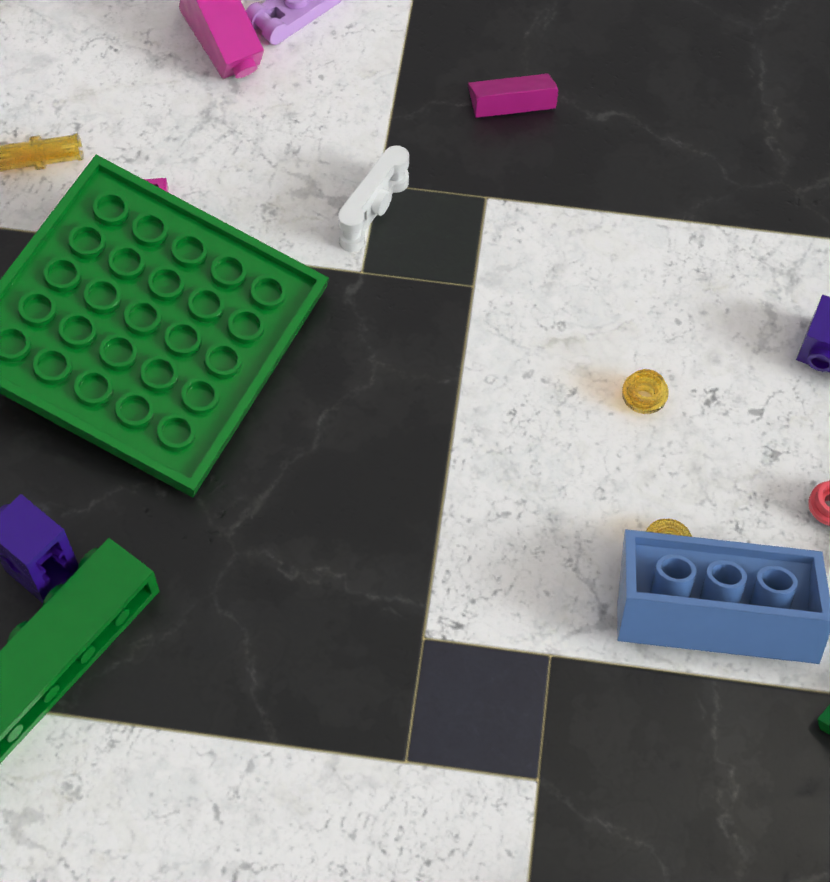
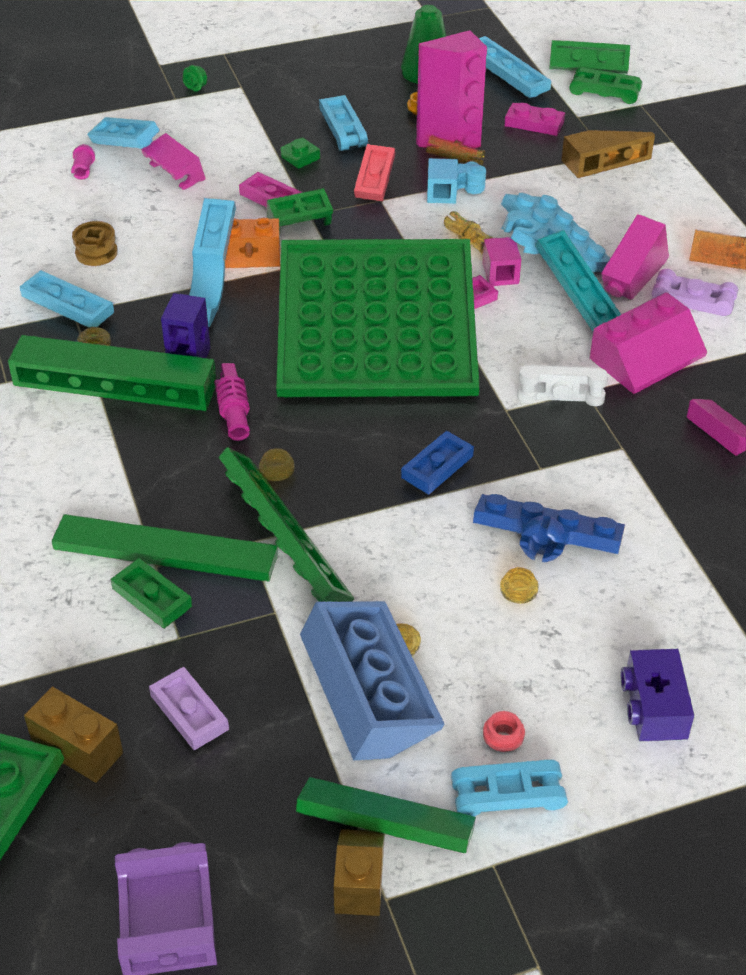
camera: 65 degrees right, 15 degrees down
none -> green tile [52,514,278,582]
none -> green plate [110,558,193,629]
none -> lavender plate [149,667,229,750]
none -> dark pink hinge [214,363,250,441]
none -> green plate [218,447,355,602]
none -> clear yellow plate [259,448,295,481]
none -> blue plate [401,430,474,495]
none -> blue plate [473,494,625,562]
none -> dark pink brick [482,237,522,286]
none -> medium azure plate [501,193,610,272]
none -> teal tile [535,230,621,332]
none -> dark pink slope [589,292,707,394]

